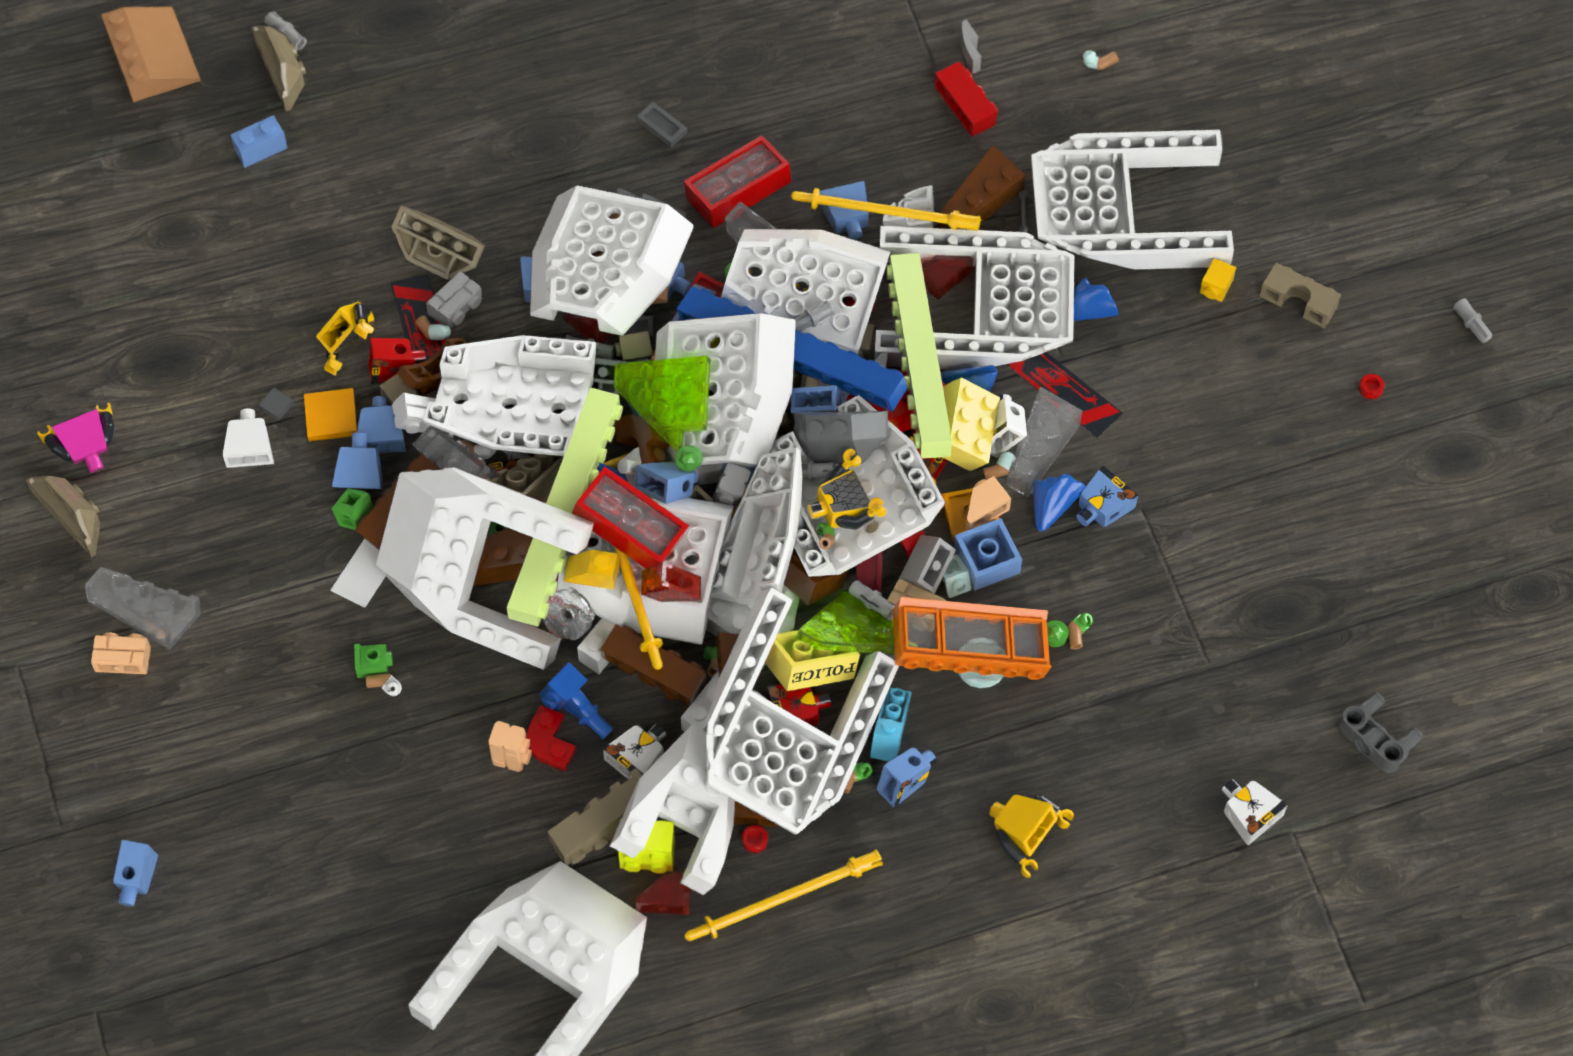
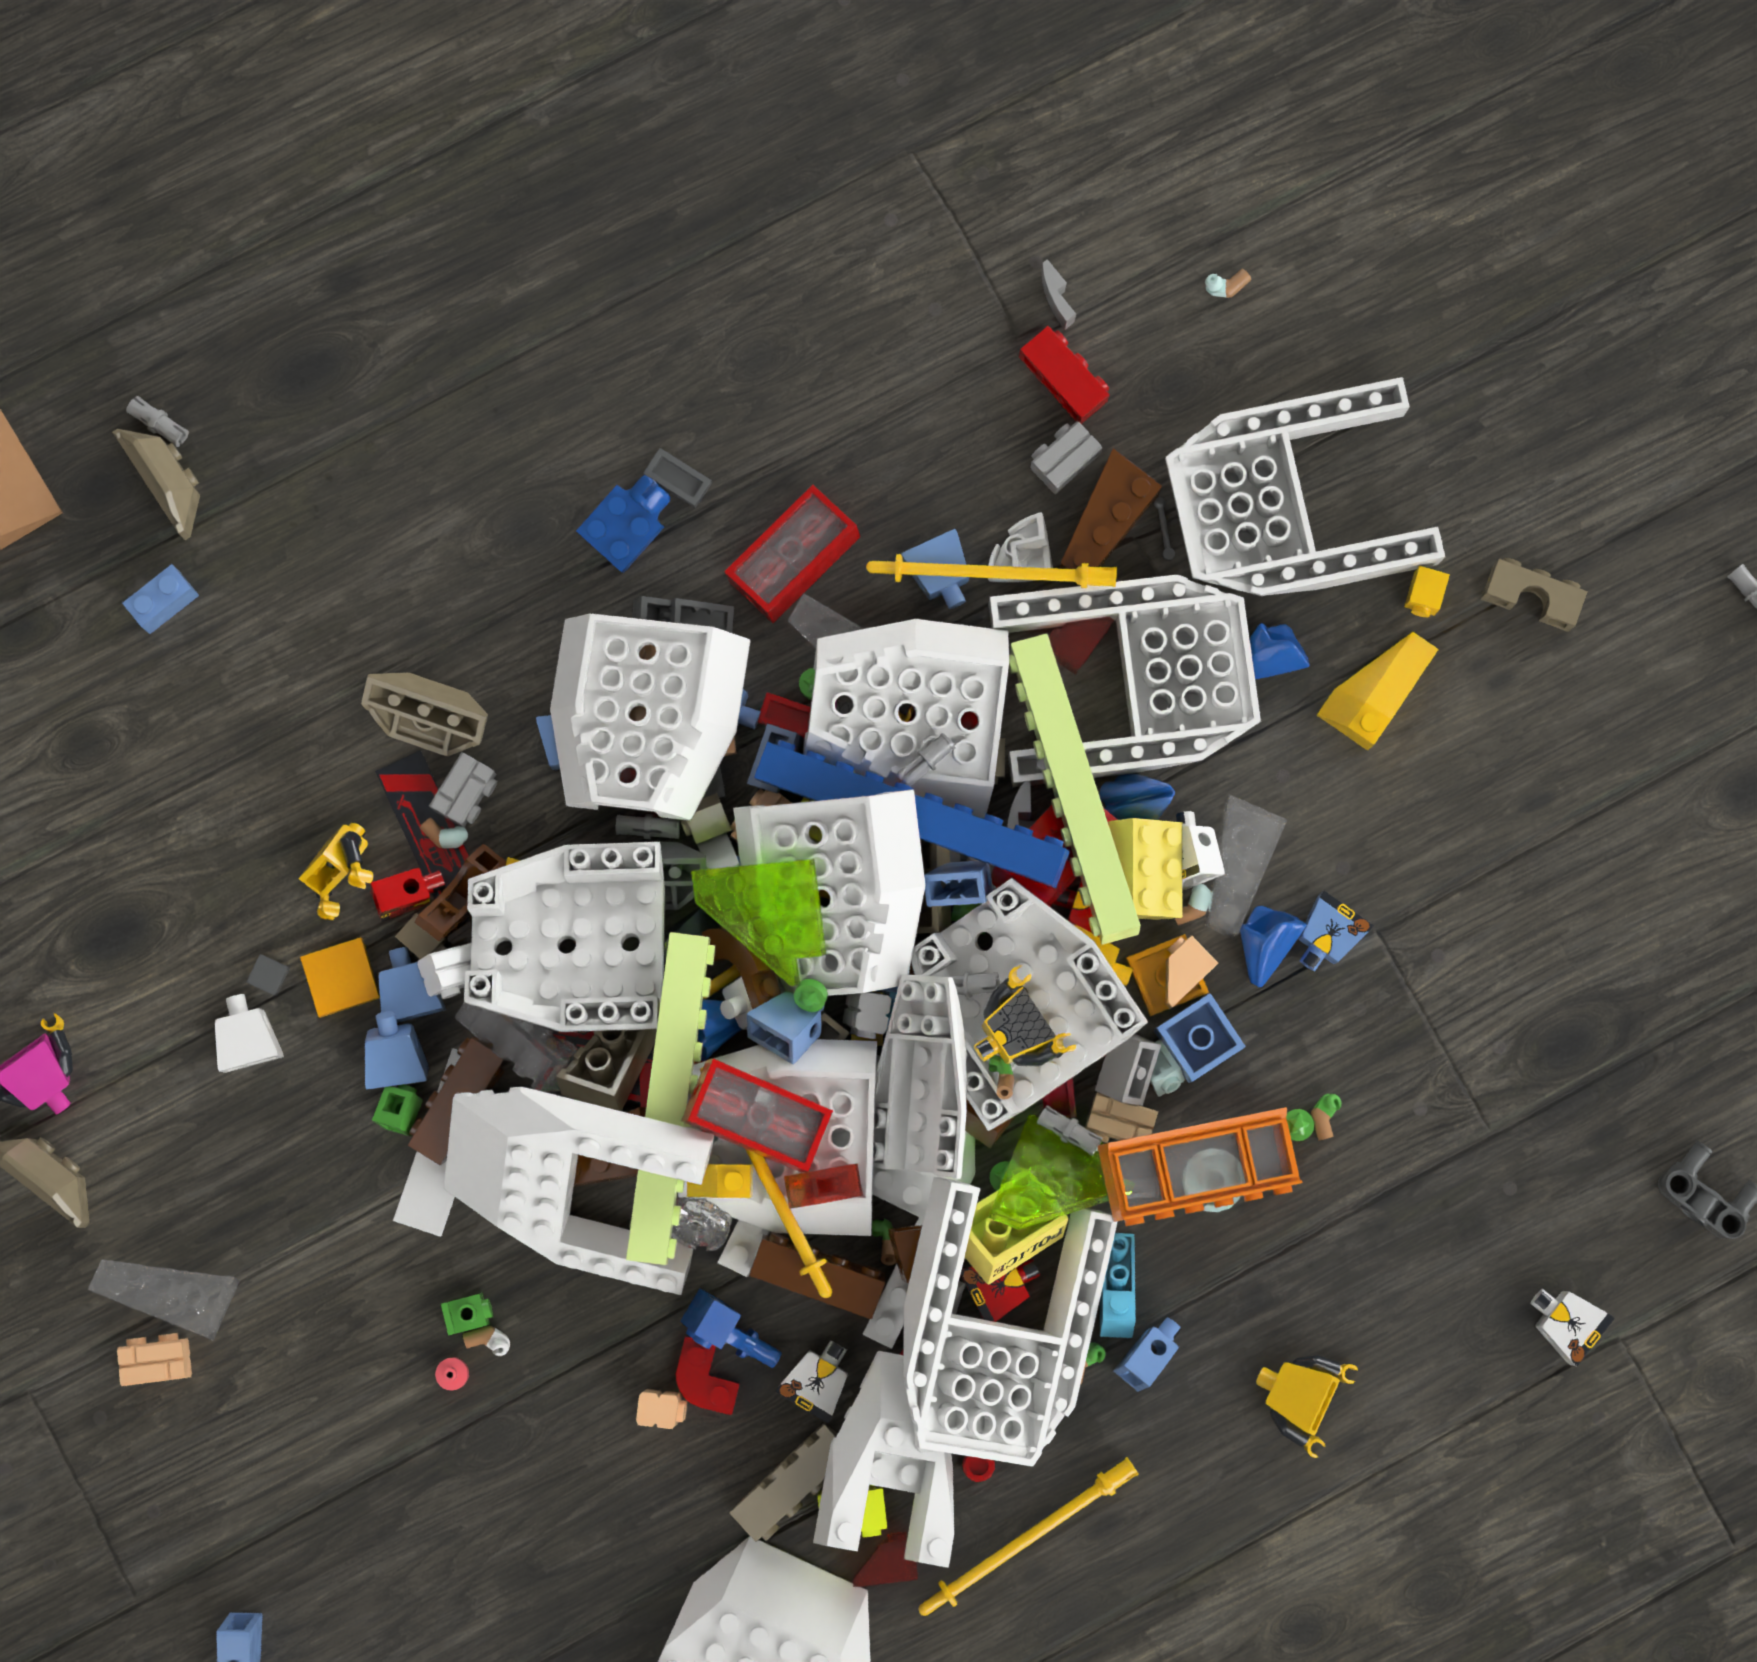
camera: 10 degrees left, 20 degrees up
dark grey wedge [794,411,889,464] -> none
black sticker [1005,352,1123,439] -> none
red tile [1359,374,1385,399] -> none
none -> coral tile [435,1357,469,1391]
none -> blue plate [576,475,670,573]
none -> light grey brick [1030,421,1102,495]
none -> yellow wedge [1317,632,1439,751]

